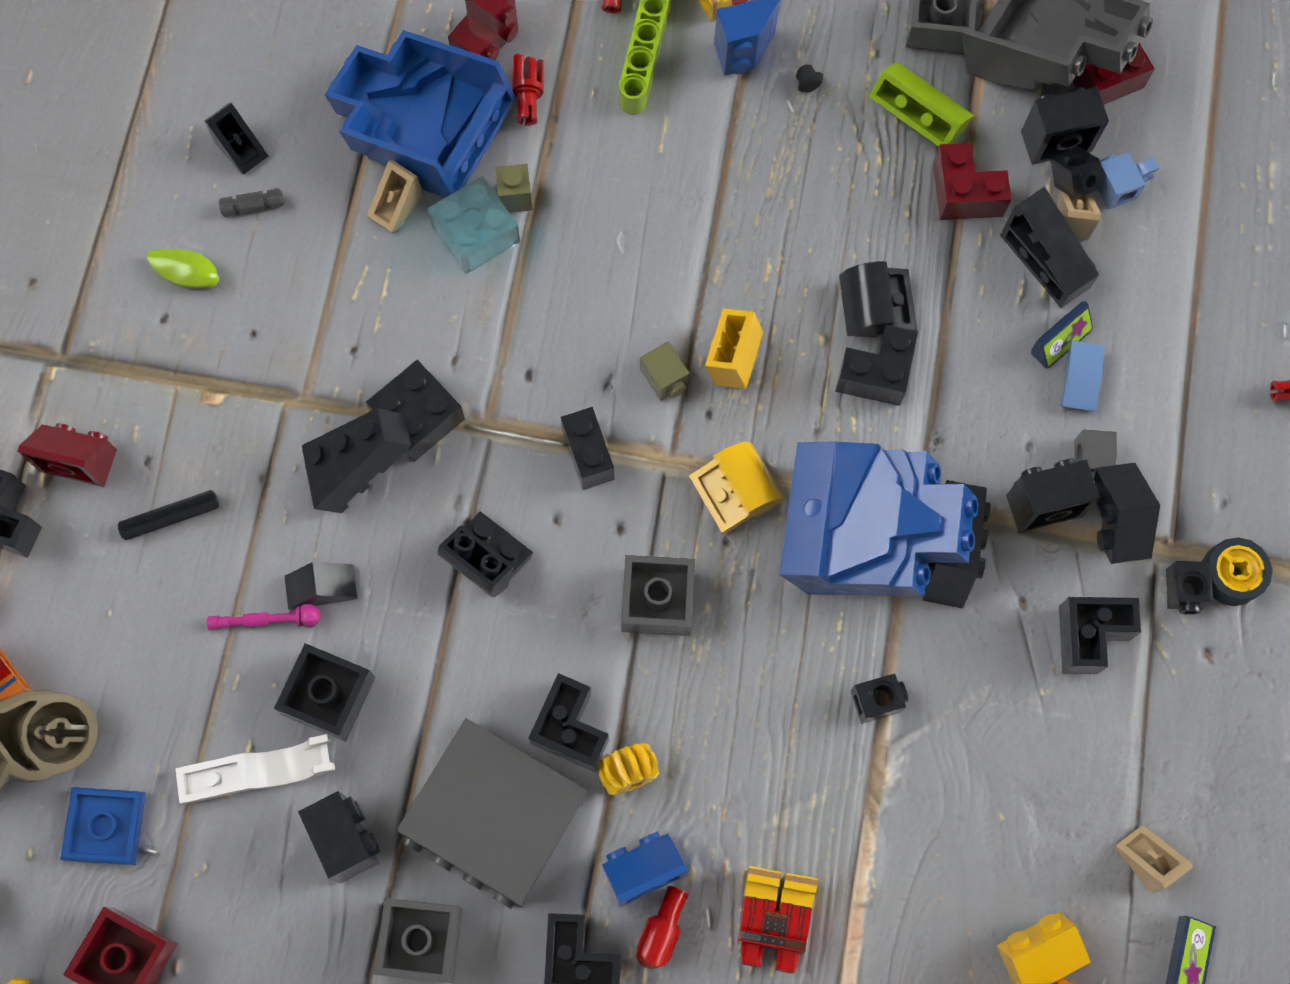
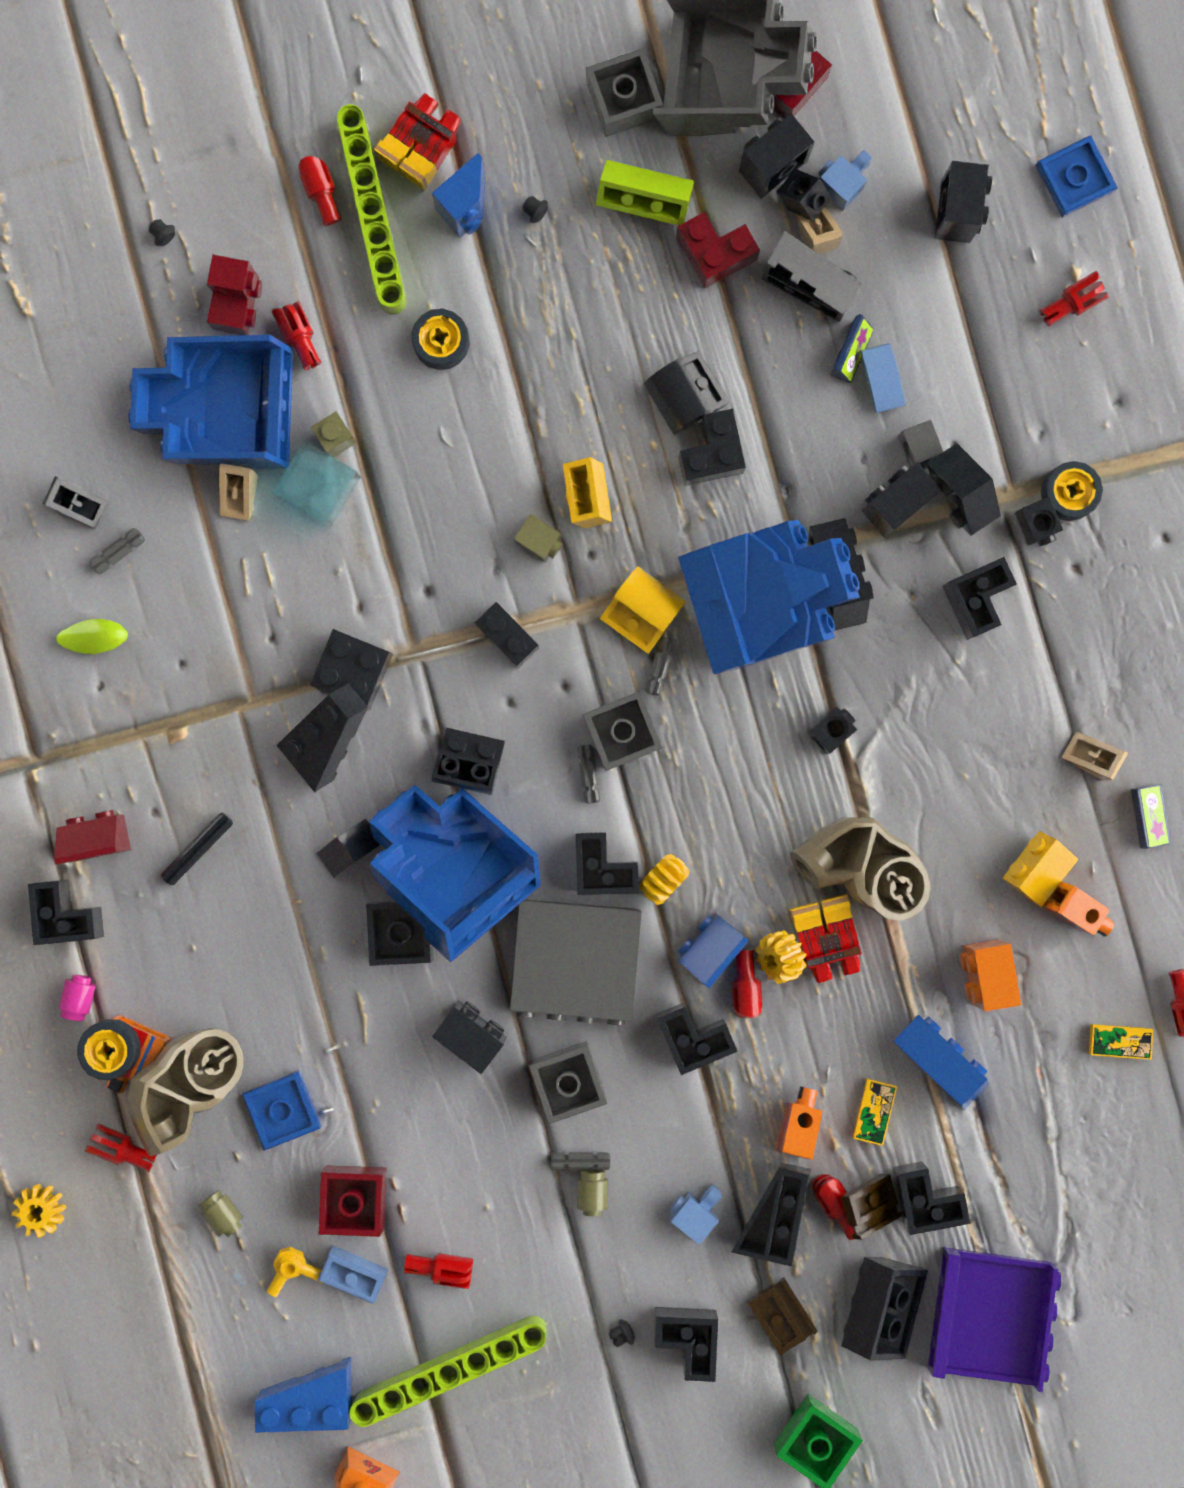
camera: 25 degrees left, 15 degrees up
white piece [175,734,335,805] -> none
dark pink piece [207,604,321,630] -> none
none -> blue panel [369,785,541,963]
none -> wheel [411,308,470,370]
none -> dark grey axle [577,744,600,804]
none -> dark grey axle [645,637,676,696]
none -> yellow gear [755,930,807,984]
none -> dark tan piece [790,817,931,921]
none -> black brick [934,161,992,243]

